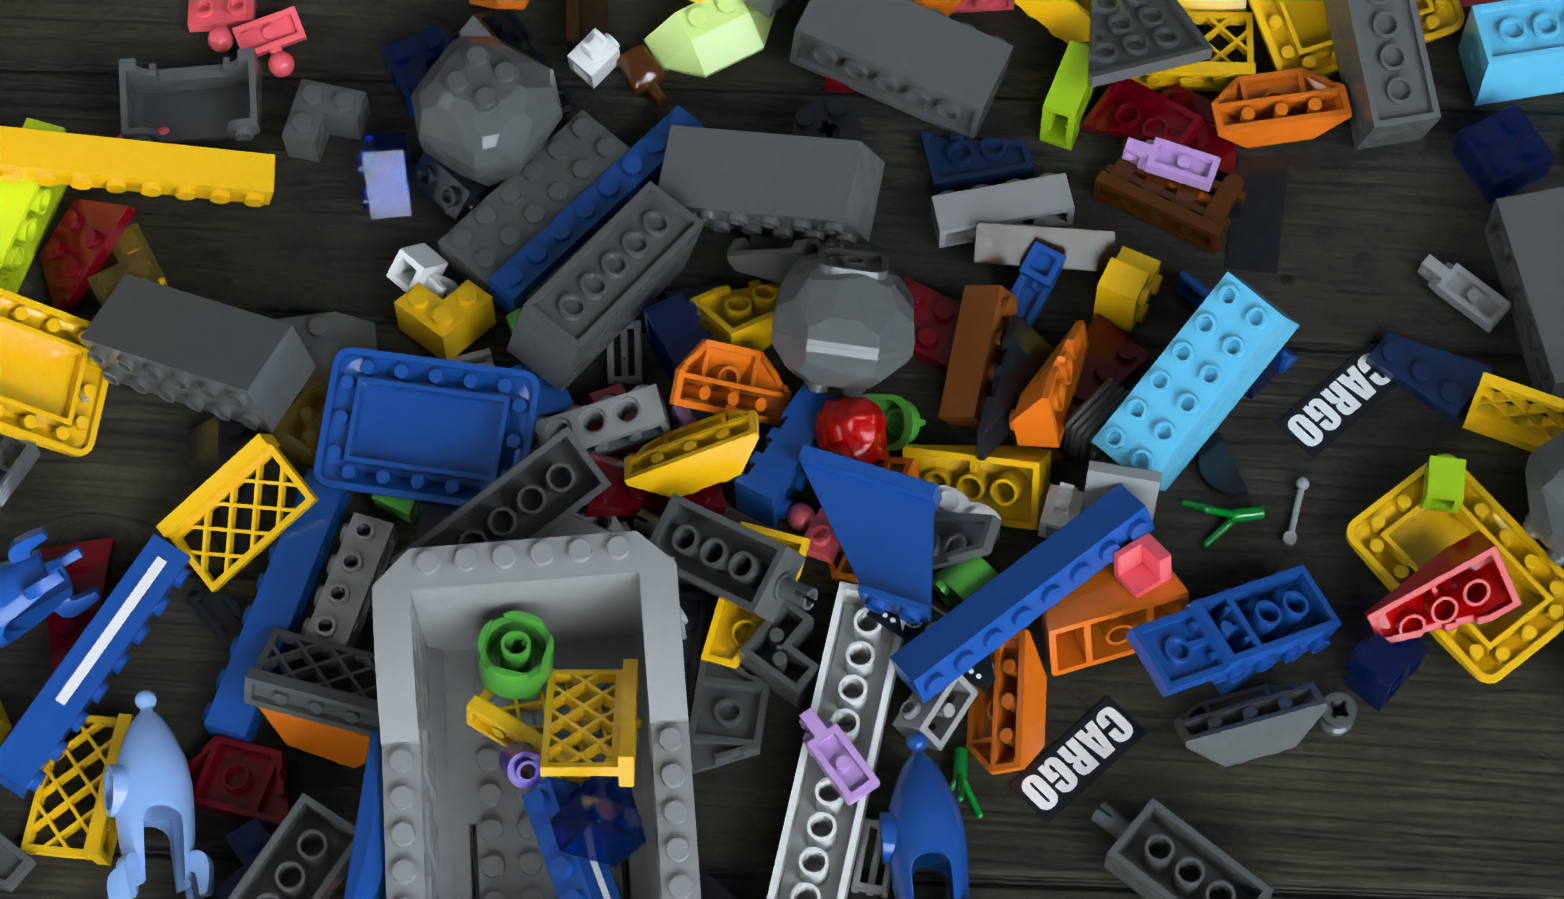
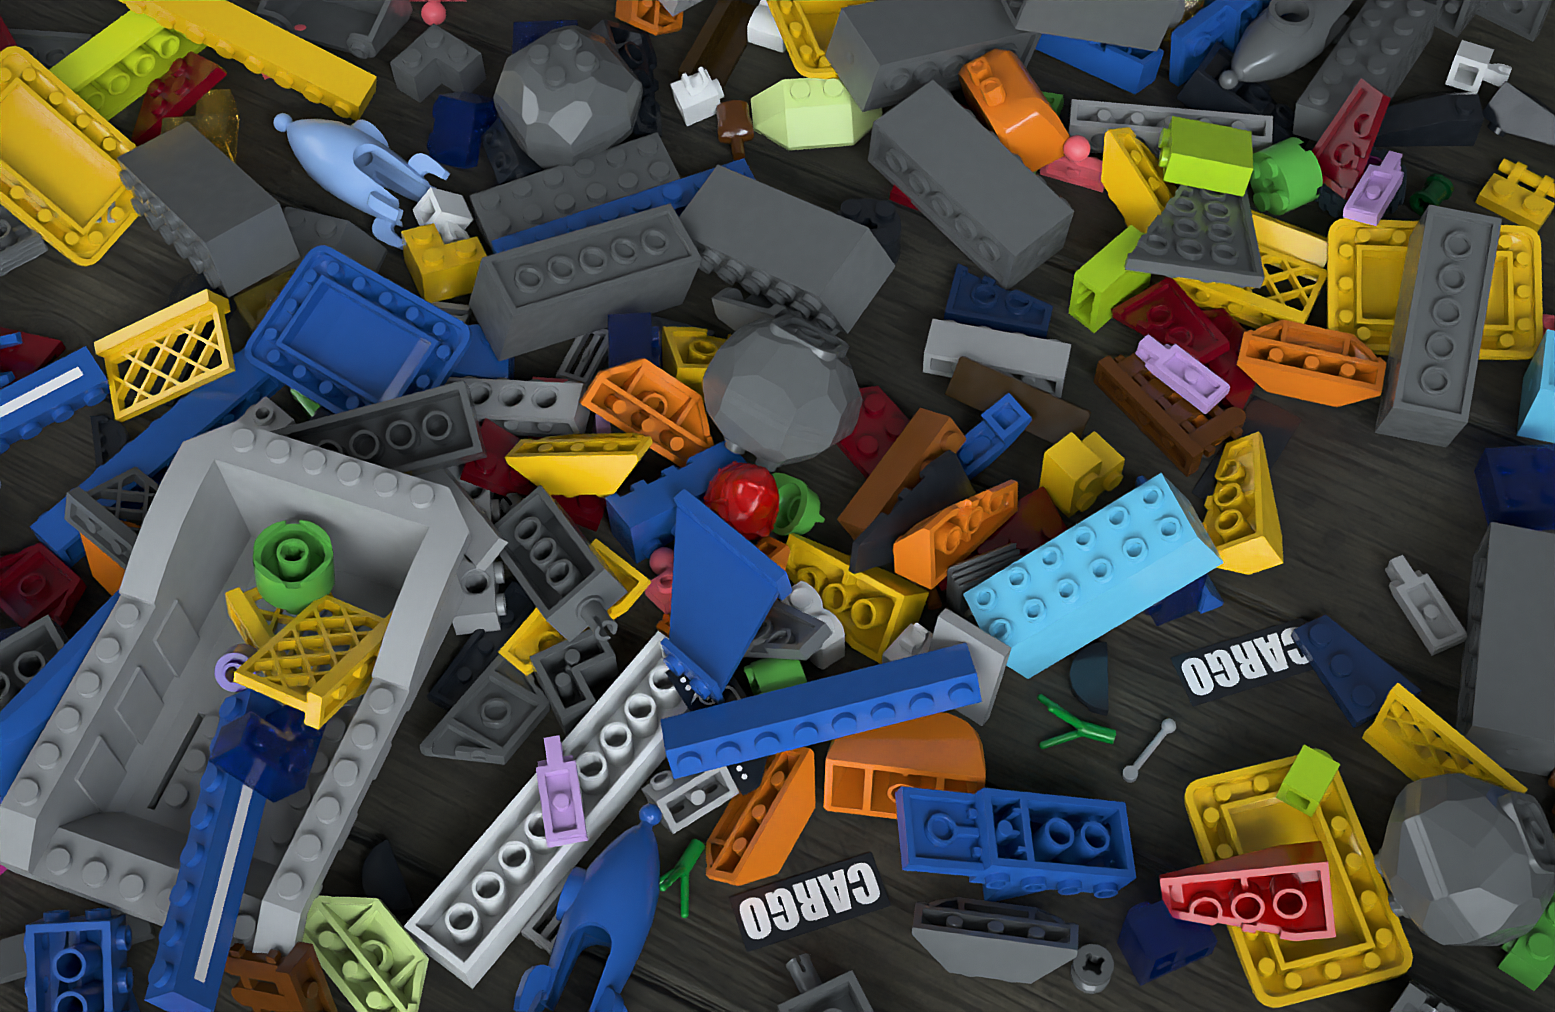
camera: 25 degrees right, 5 degrees down
coral panel [1113,532,1172,598] -> none
none -> light blue piece [273,113,450,250]
none -> yellow wedge [1202,431,1283,575]

